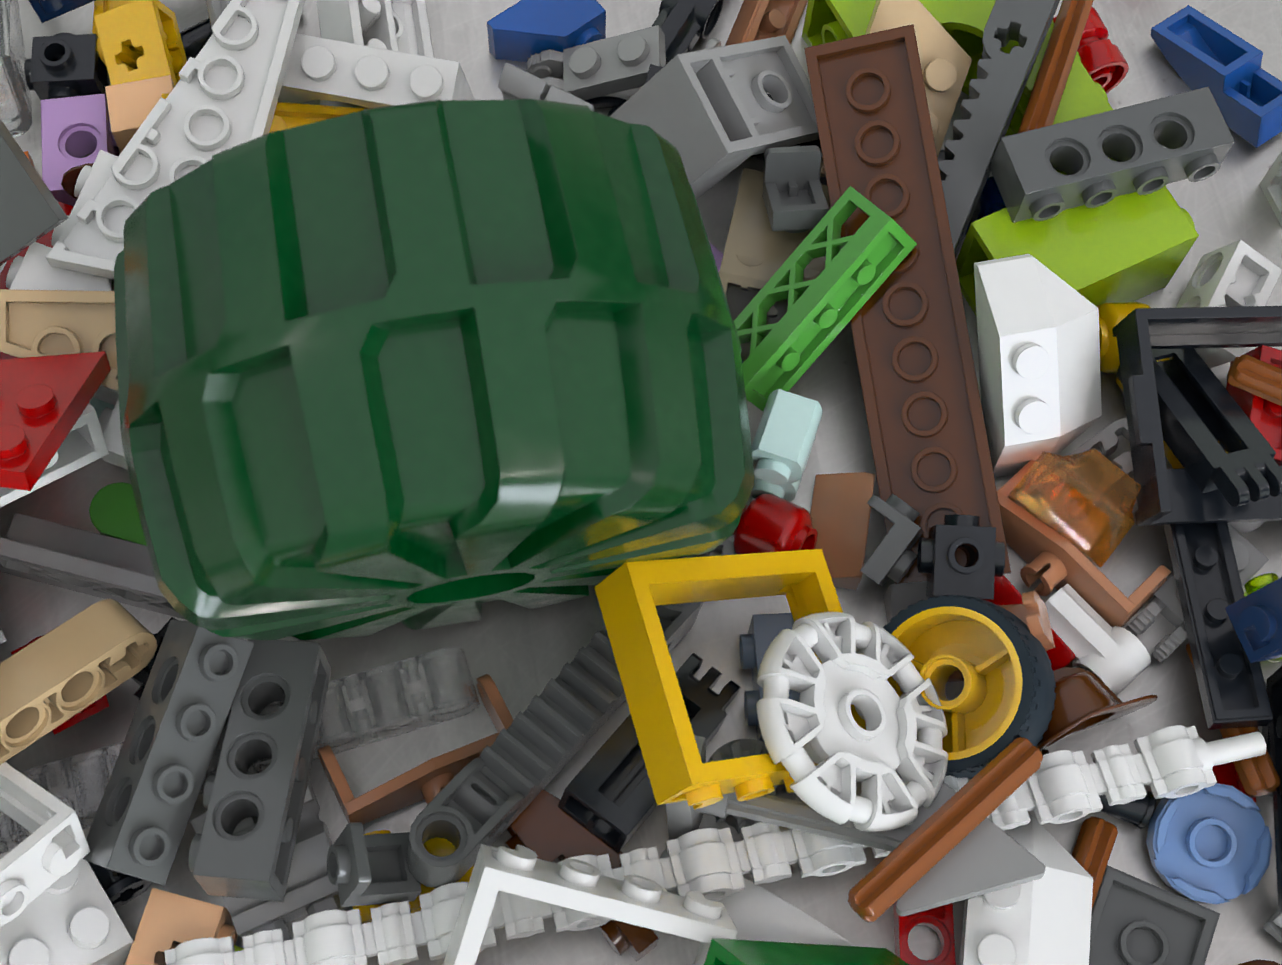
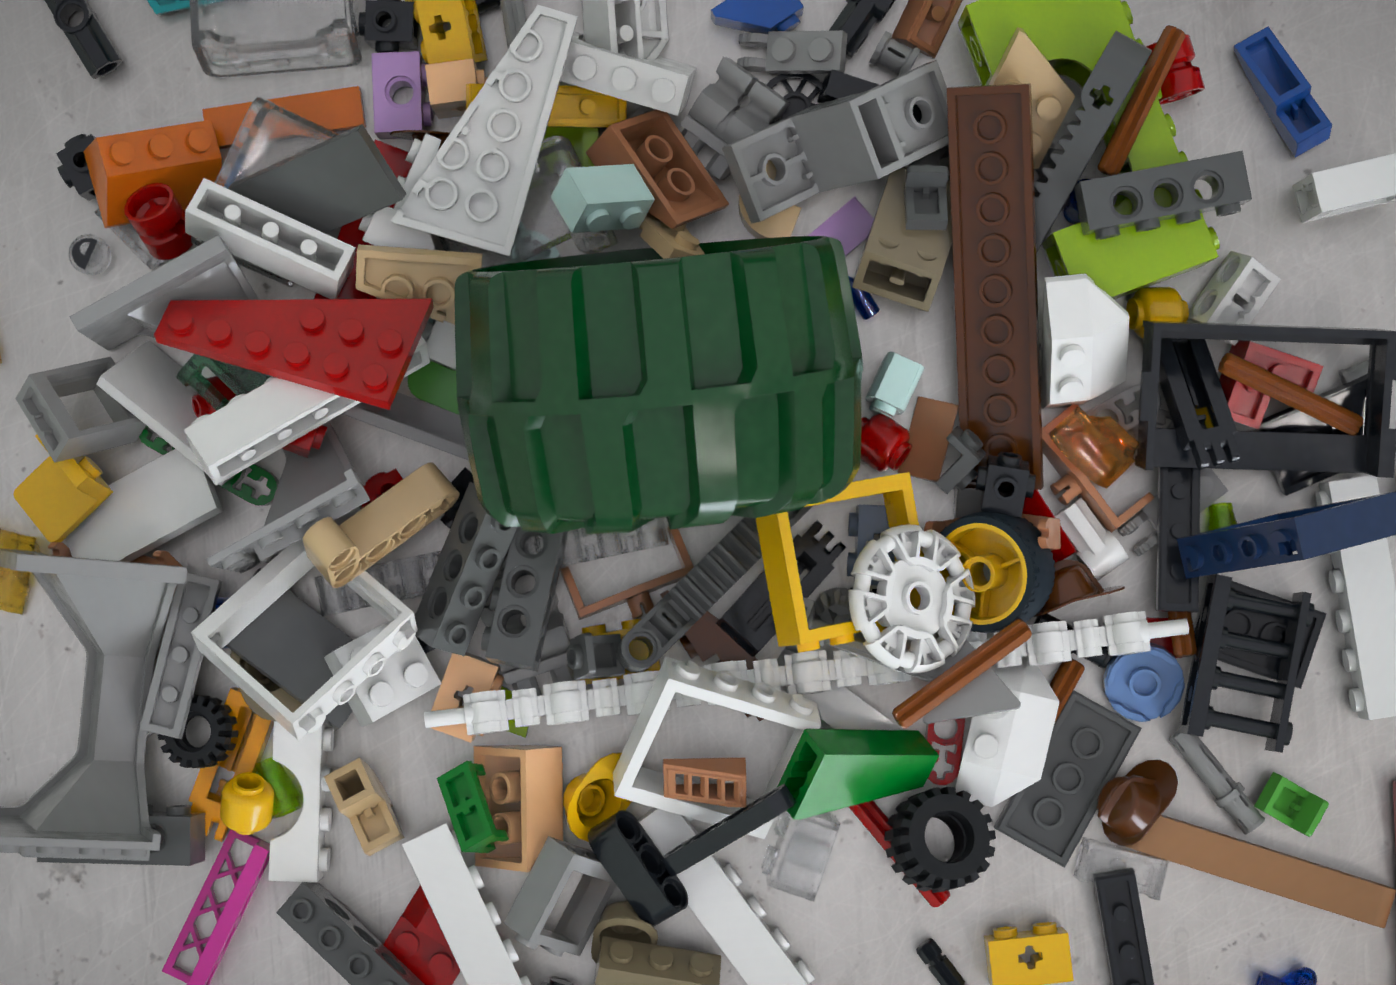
camera: 15 degrees right, 20 degrees up
bright green fence [734,186,917,412] -> none

